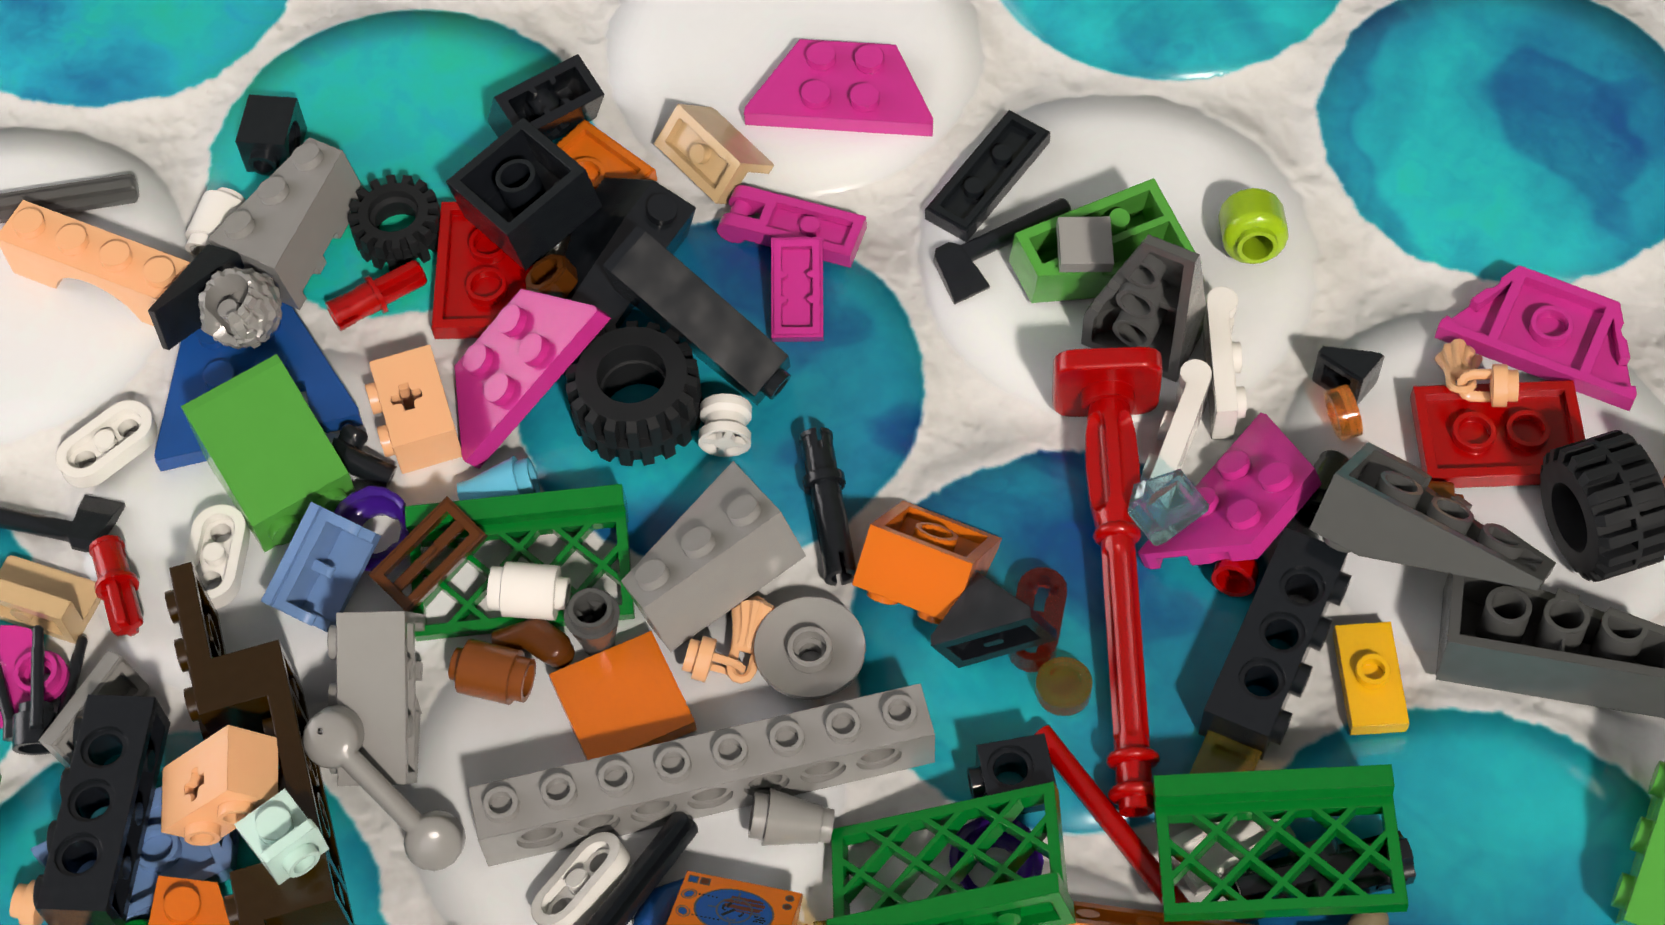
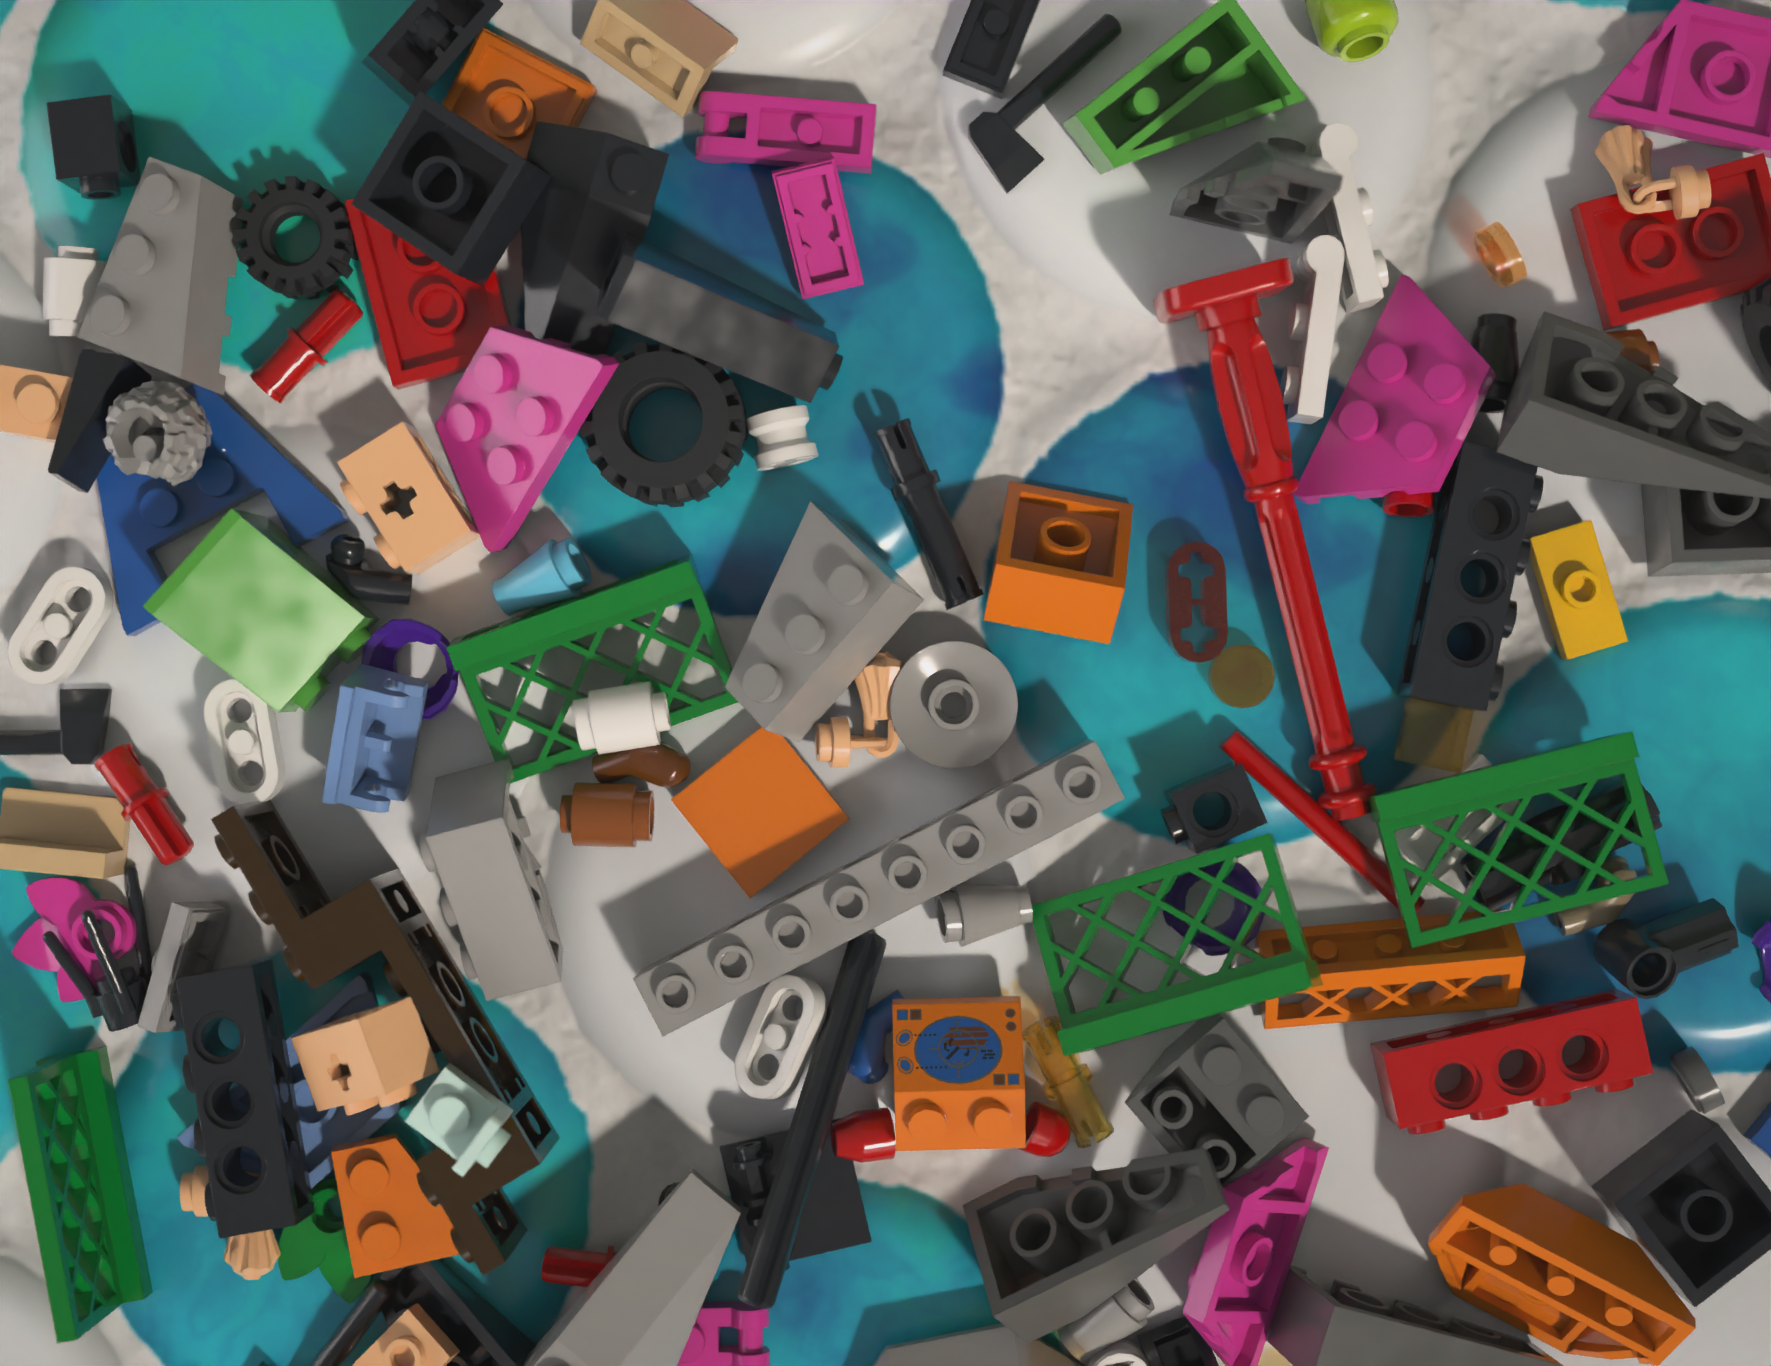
camera: 15 degrees left, 30 degrees up
light grey piece [302,705,466,871] -> none
reddish brown tile [368,496,488,612] -> none
reddish brown tile [525,254,578,299] -> none
dark grey cone [564,588,620,656] -> none
black slope [931,572,1057,668] -> none
light grey tile [1056,216,1114,272] -> none
clear light blue slope [1128,469,1209,546] -> none
black slope [1312,346,1384,407] -> none

